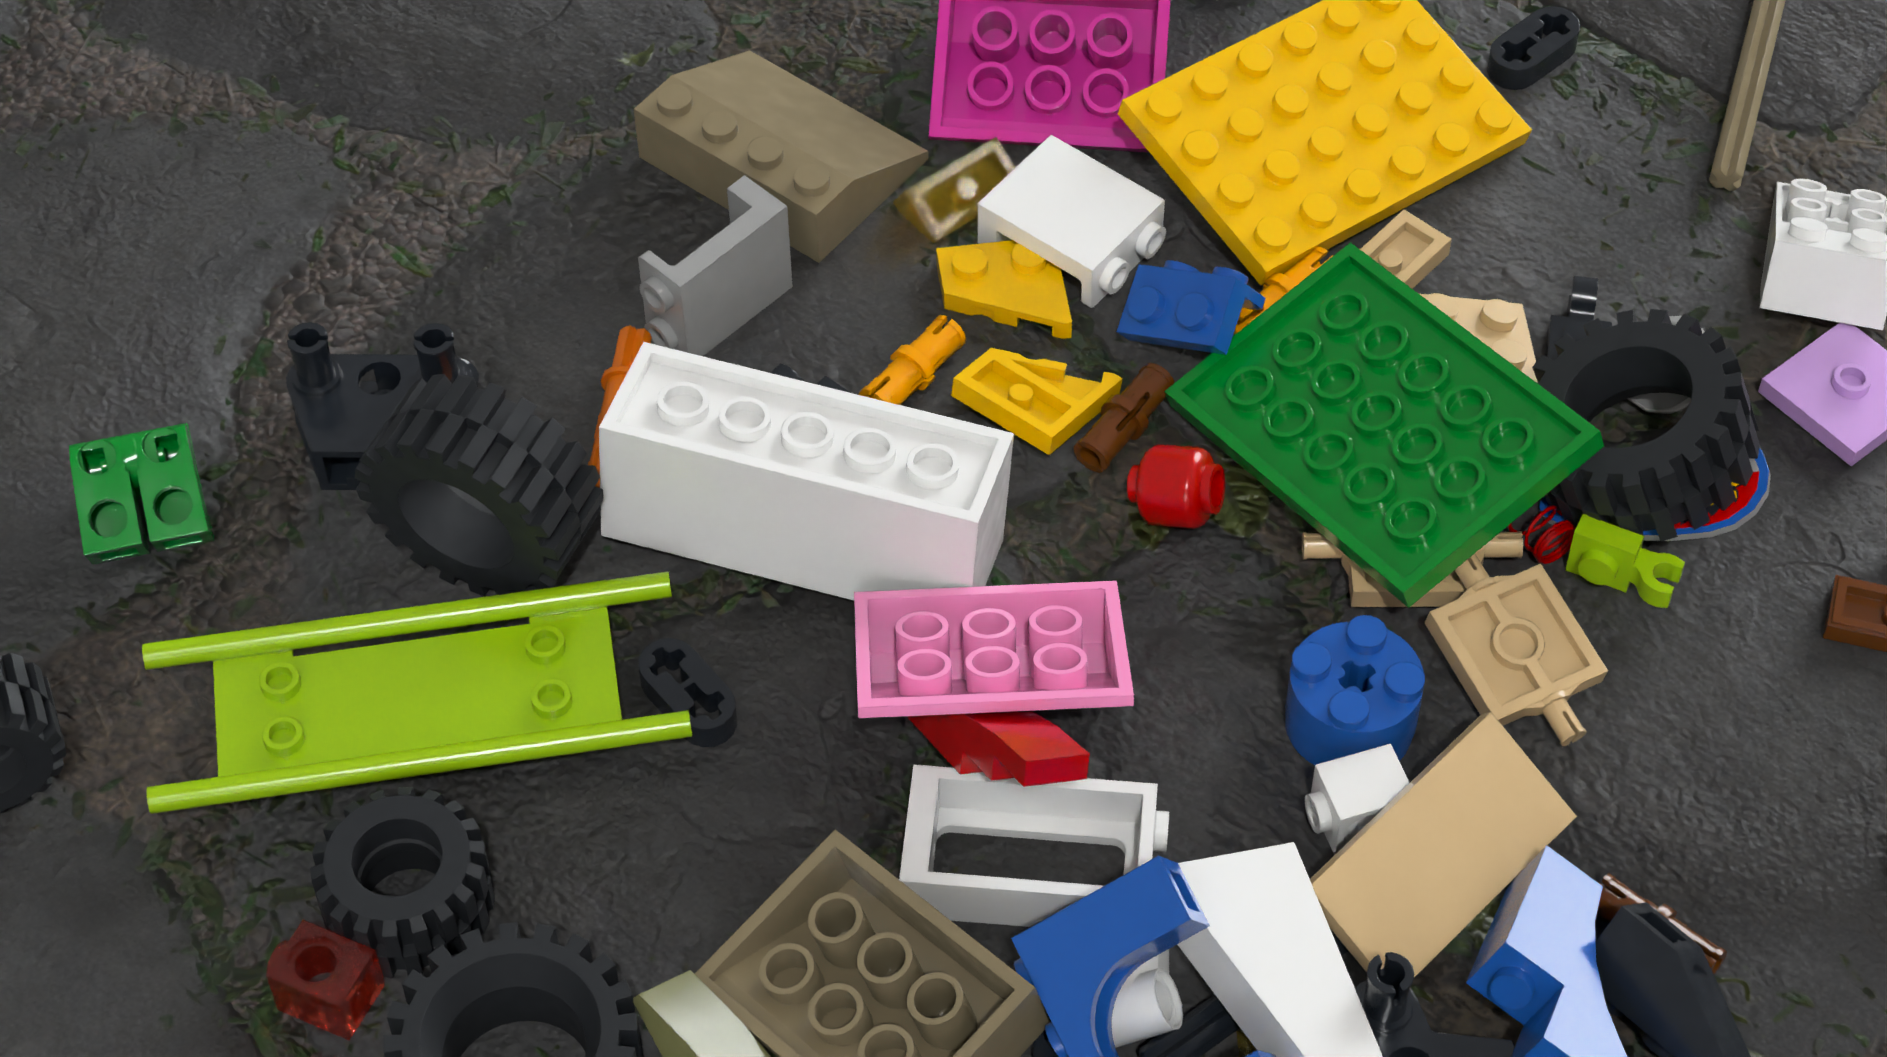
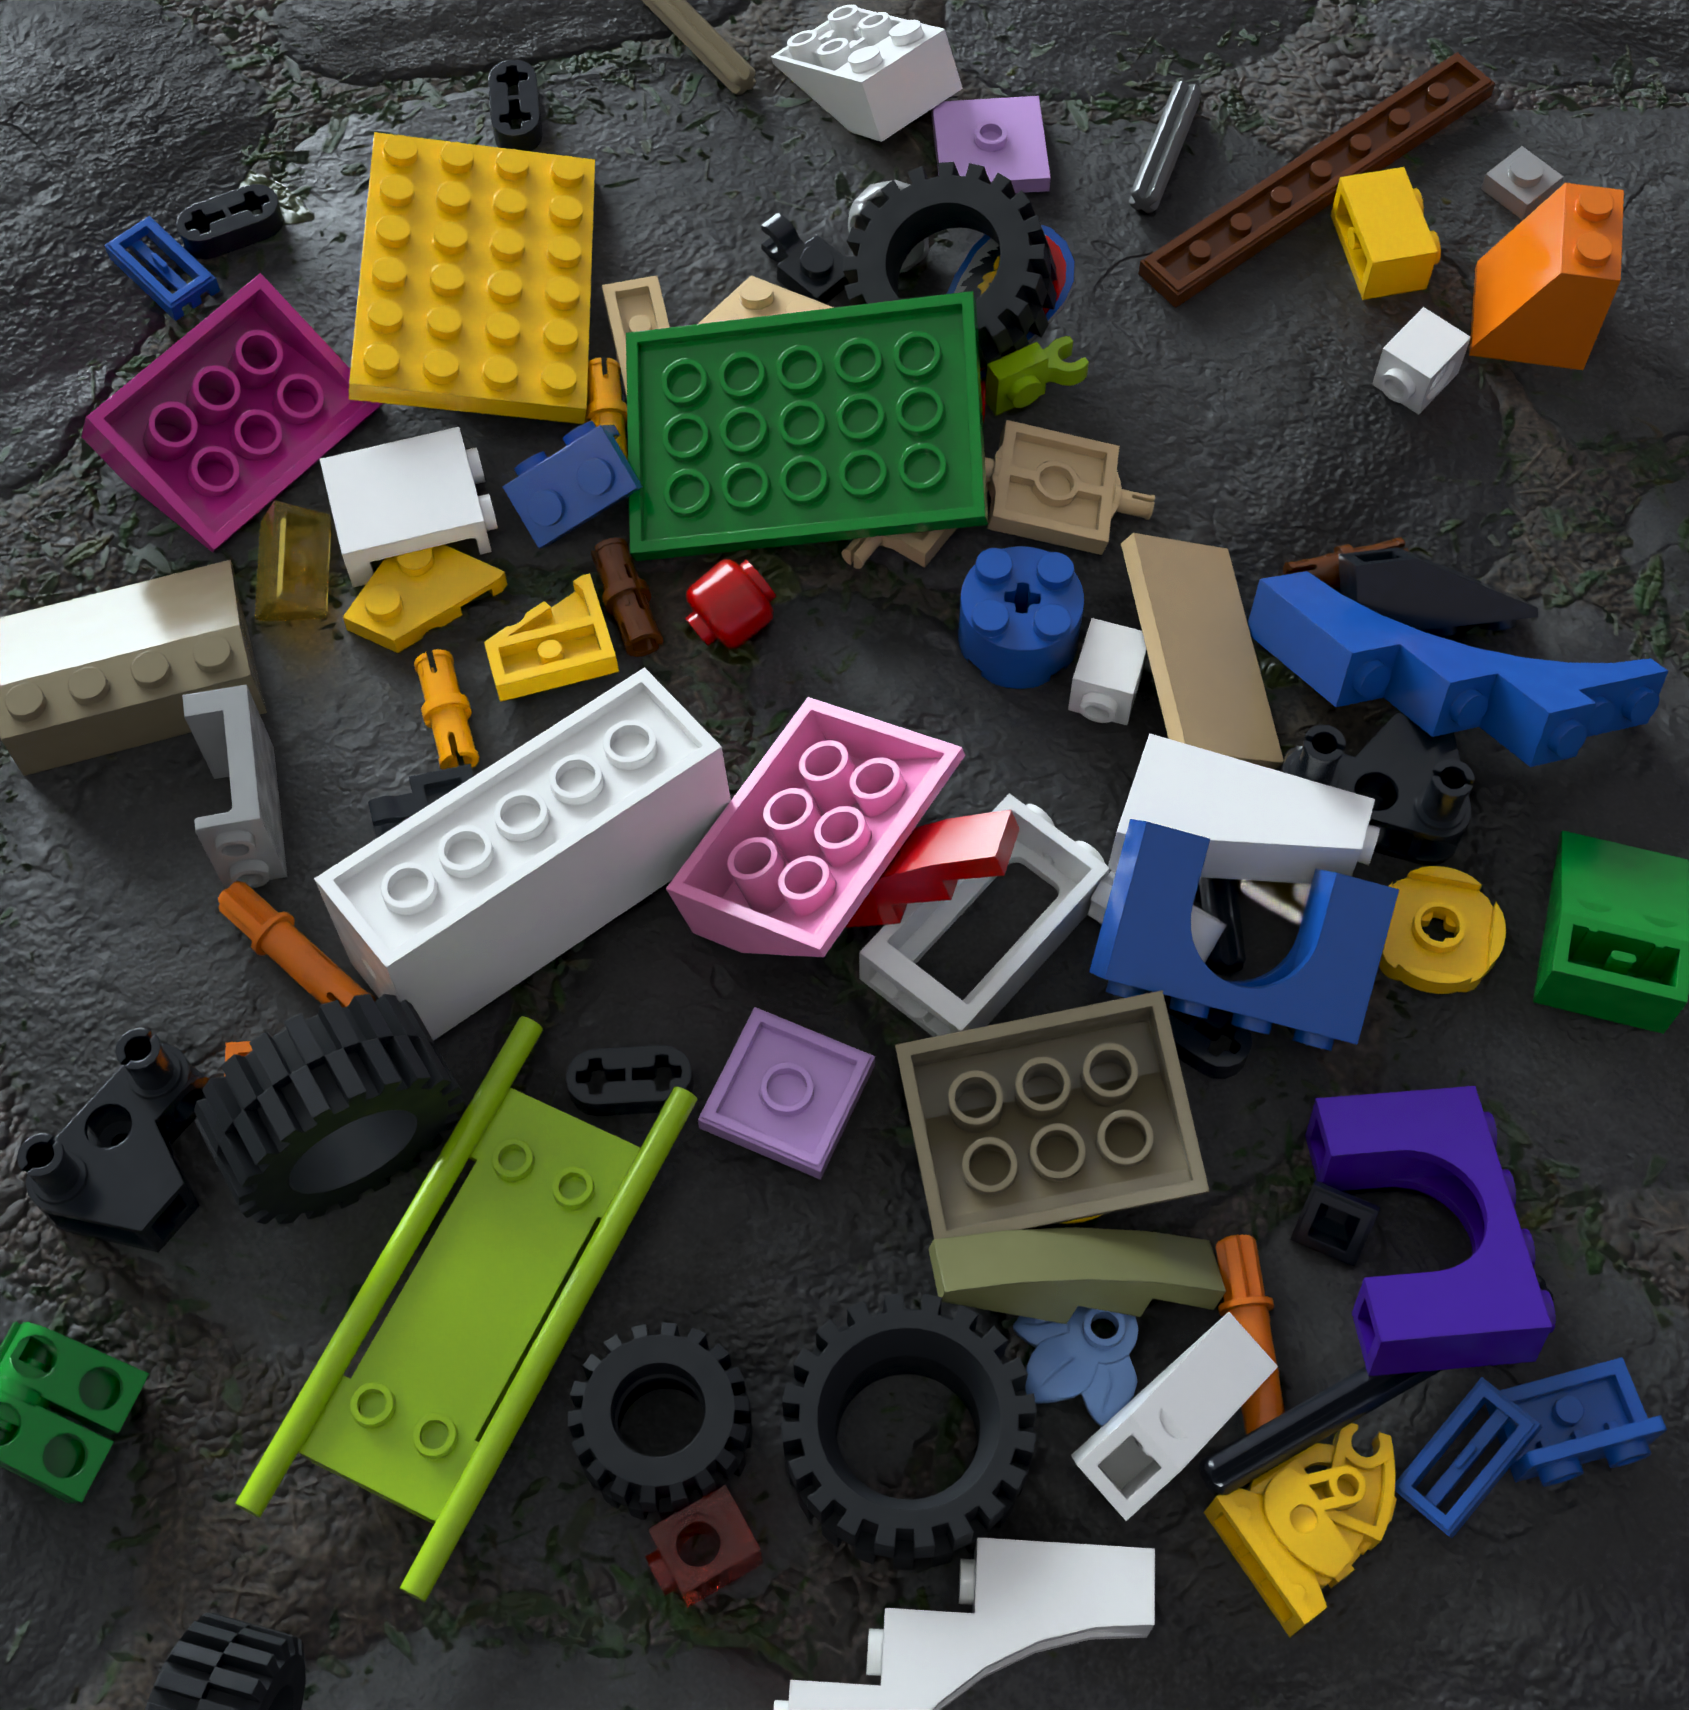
camera: 55 degrees left, 10 degrees up
none -> lavender plate [698,1007,875,1180]

